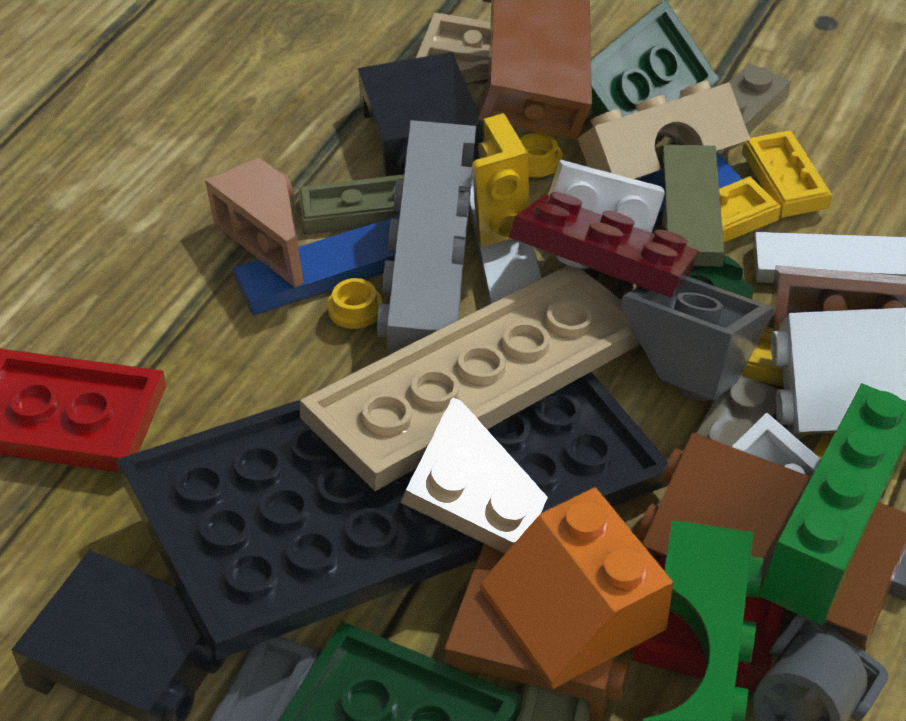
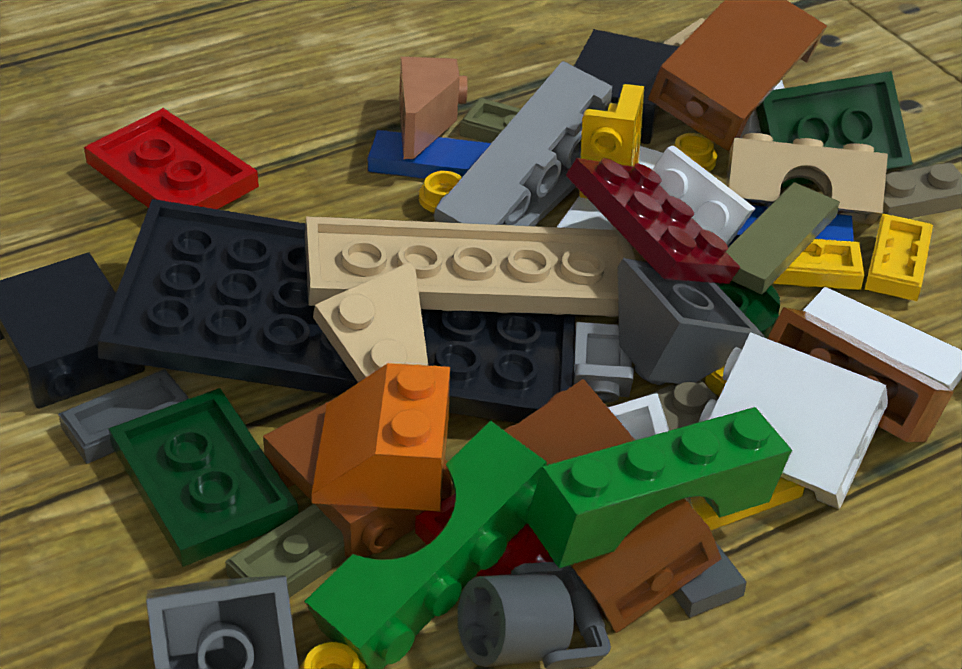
camera: 30 degrees right, 5 degrees down
none -> light grey bracket [572,322,634,402]

